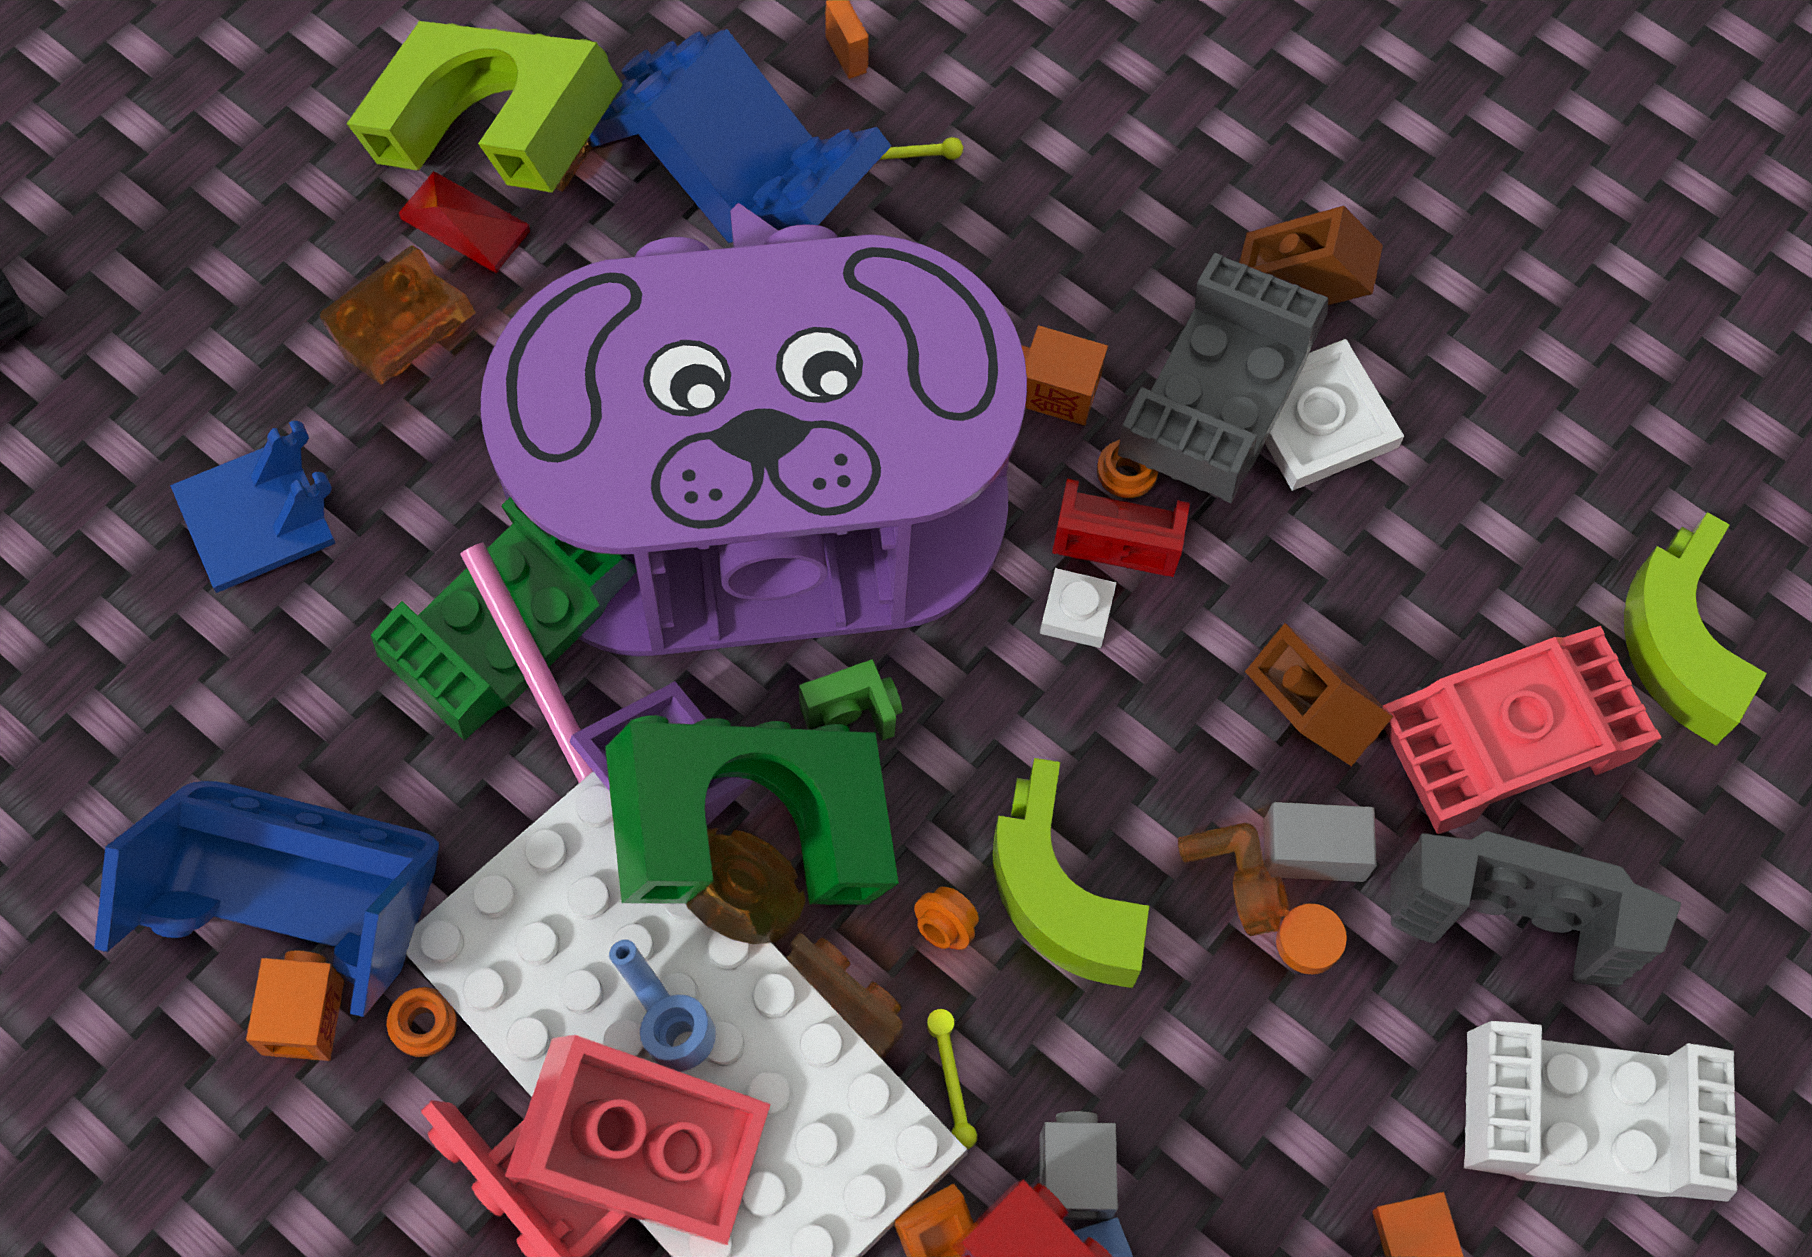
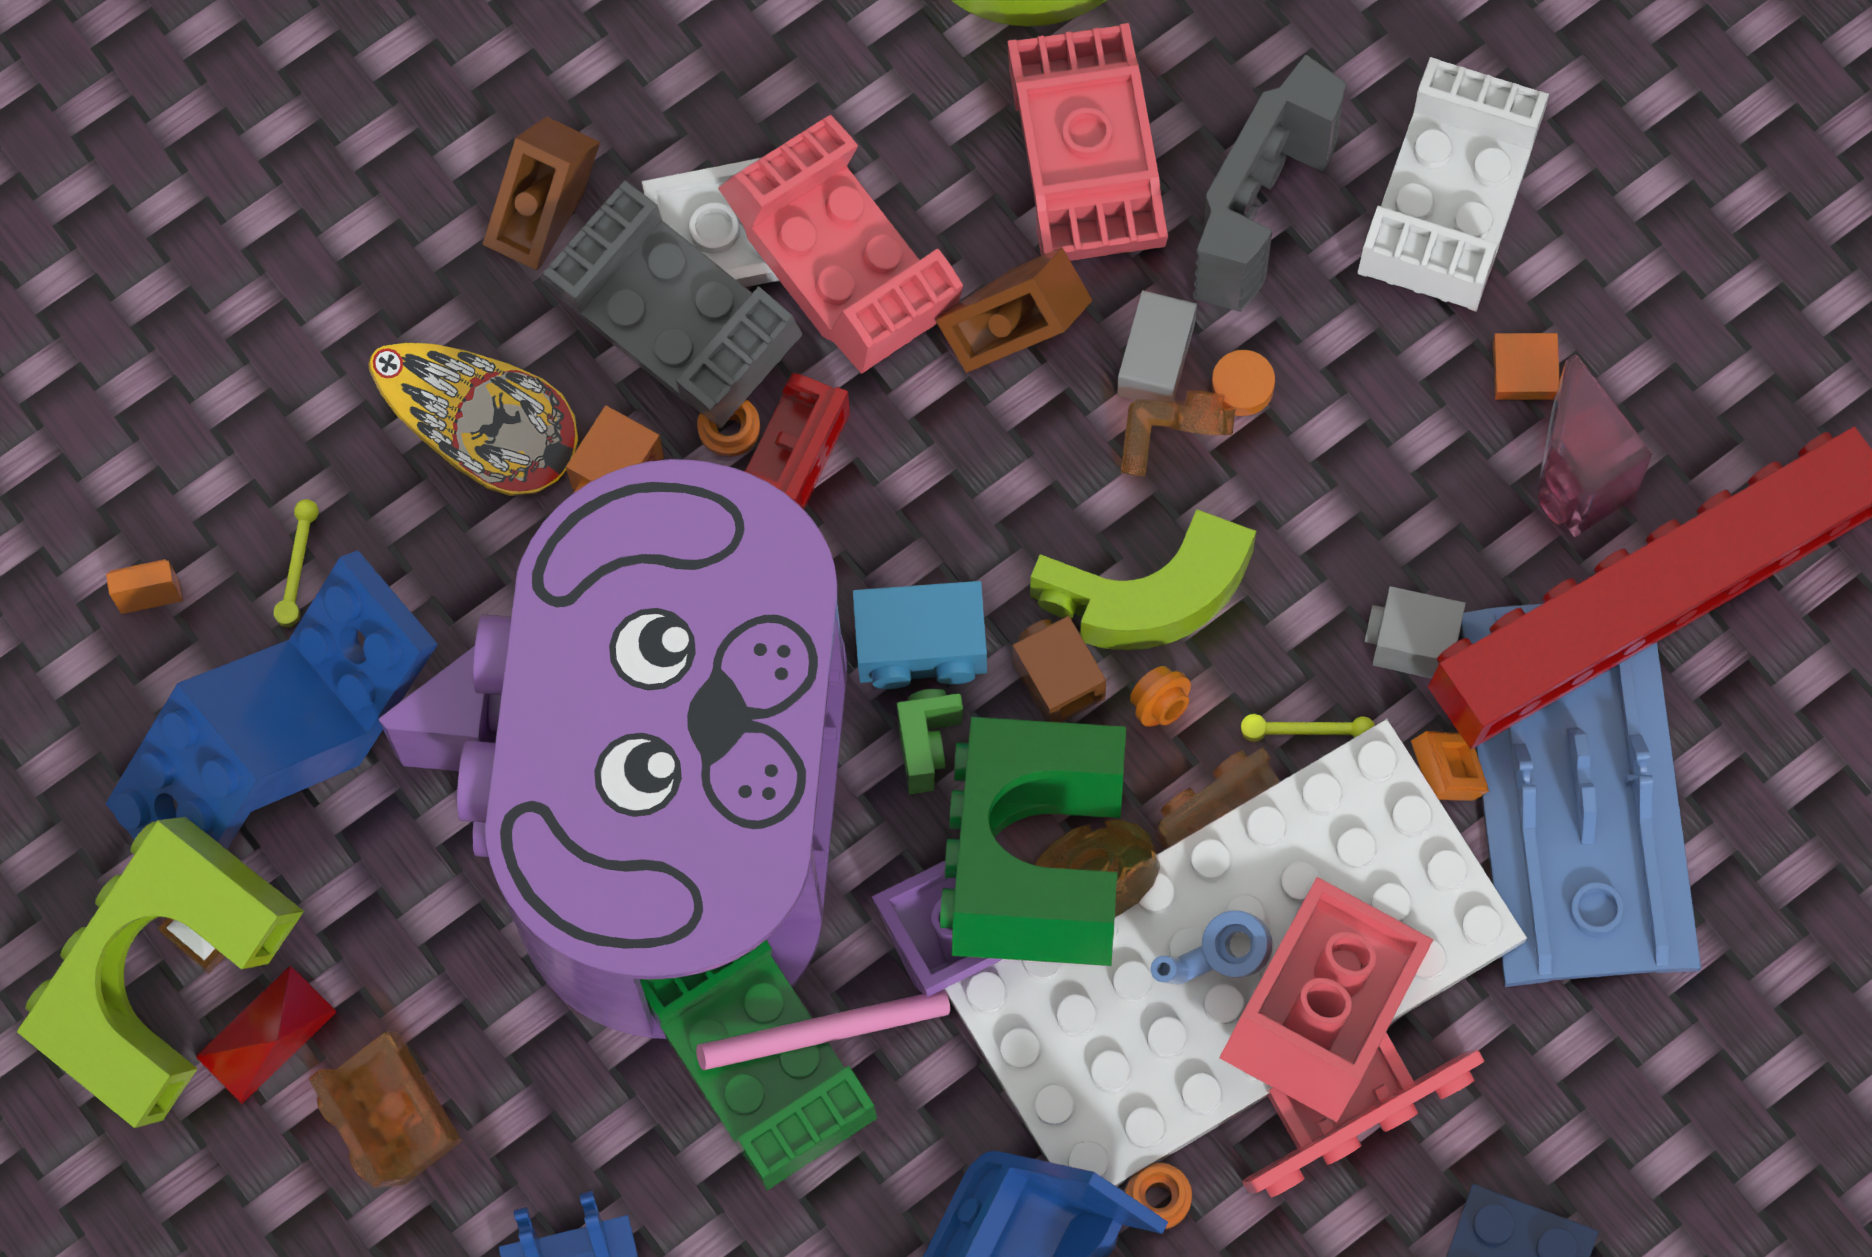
camera: 70 degrees left, 5 degrees up
white plate [1040,568,1117,648] -> none
none -> shield [368,343,578,496]
none -> coral plate [718,115,963,374]
none -> dark azure brick [853,581,987,689]
none -> dark orange brick [1012,616,1106,723]

